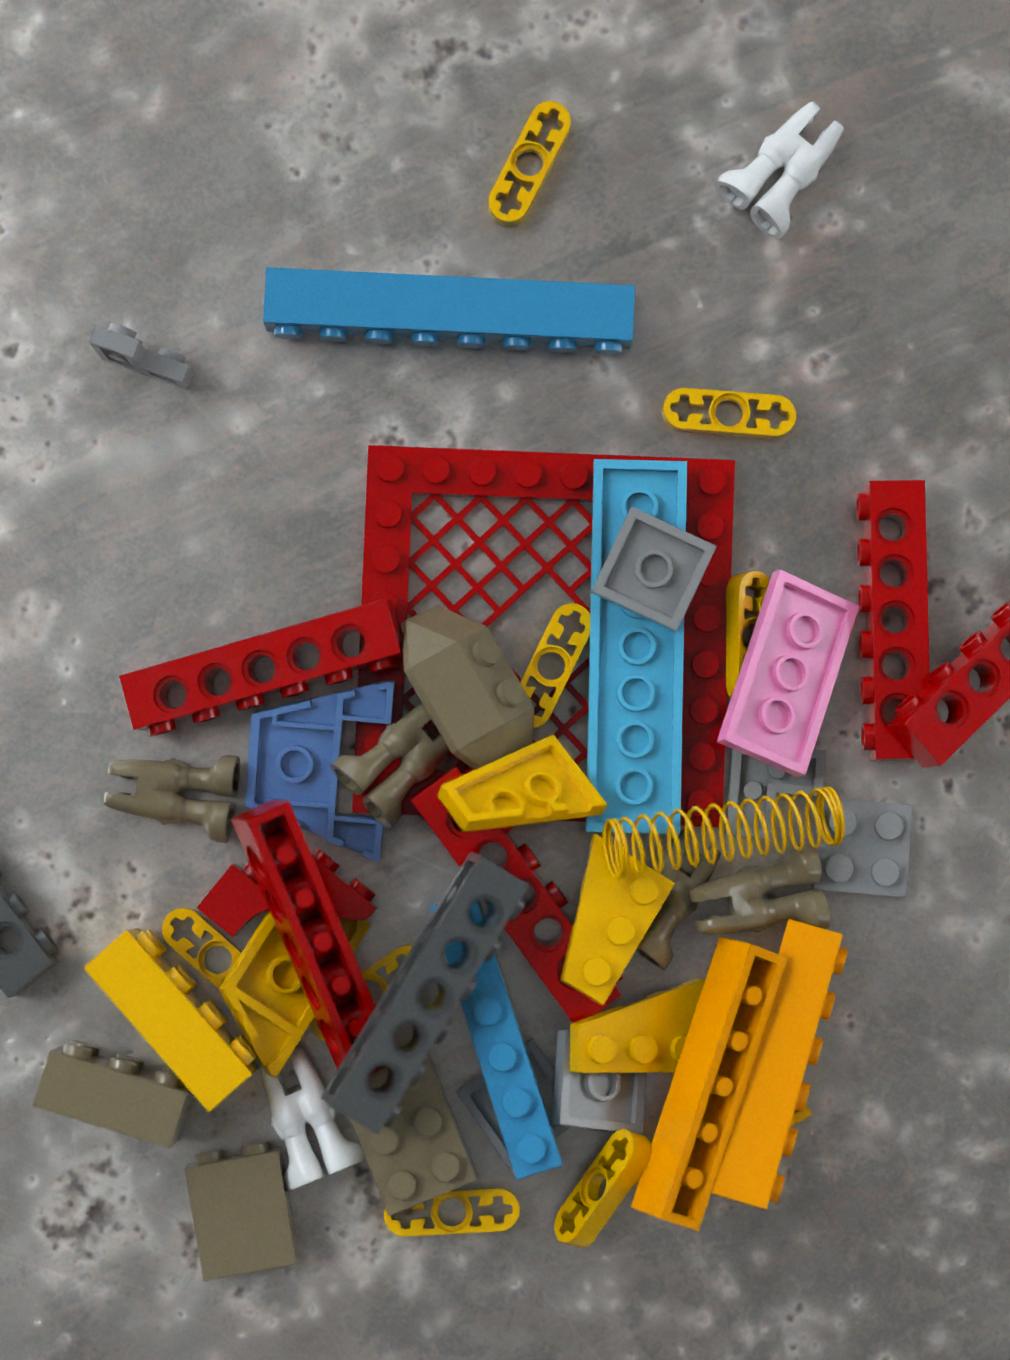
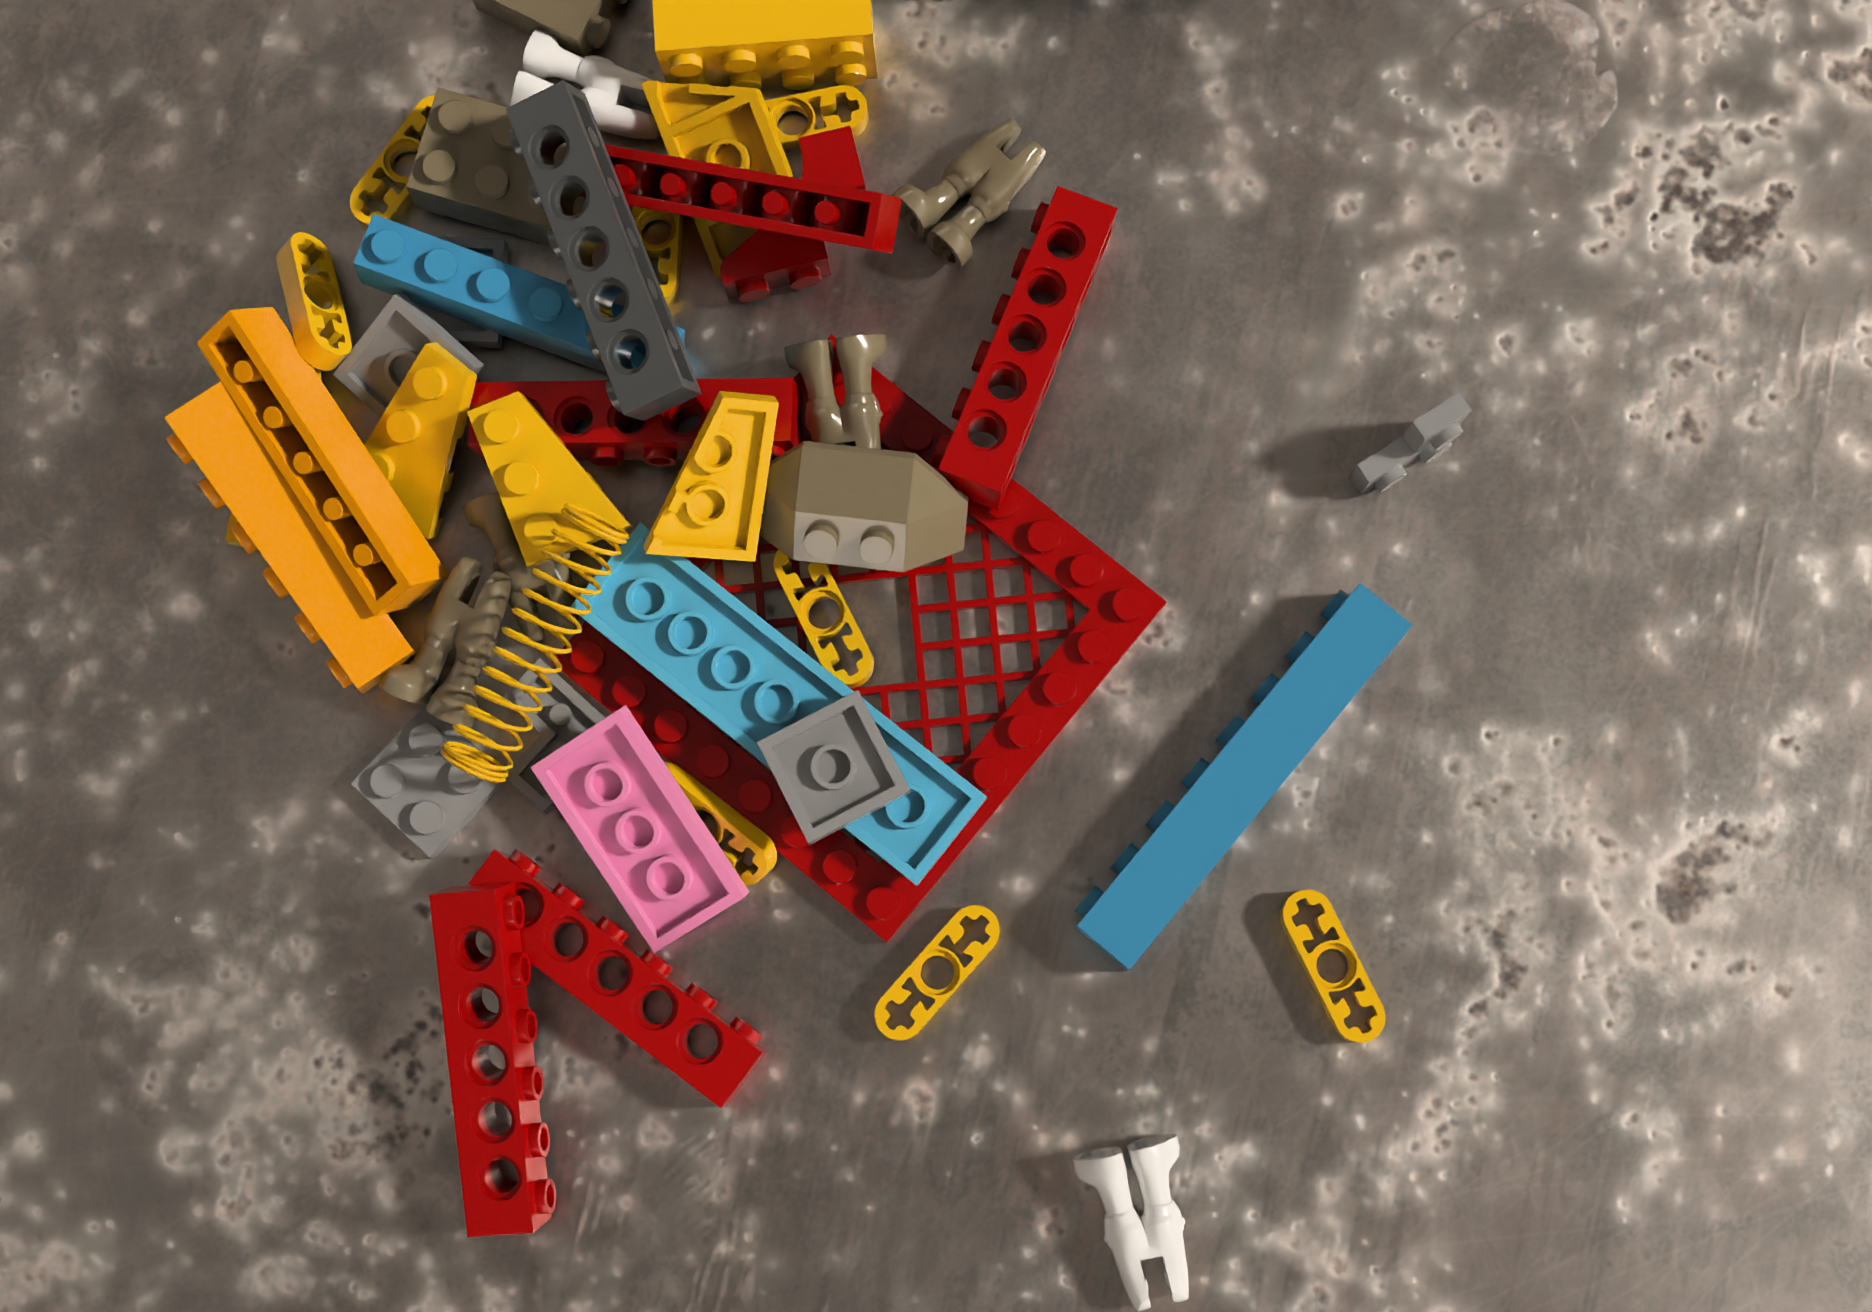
camera: 140 degrees right, 5 degrees down
medium blue wing [245,680,395,861] -> none

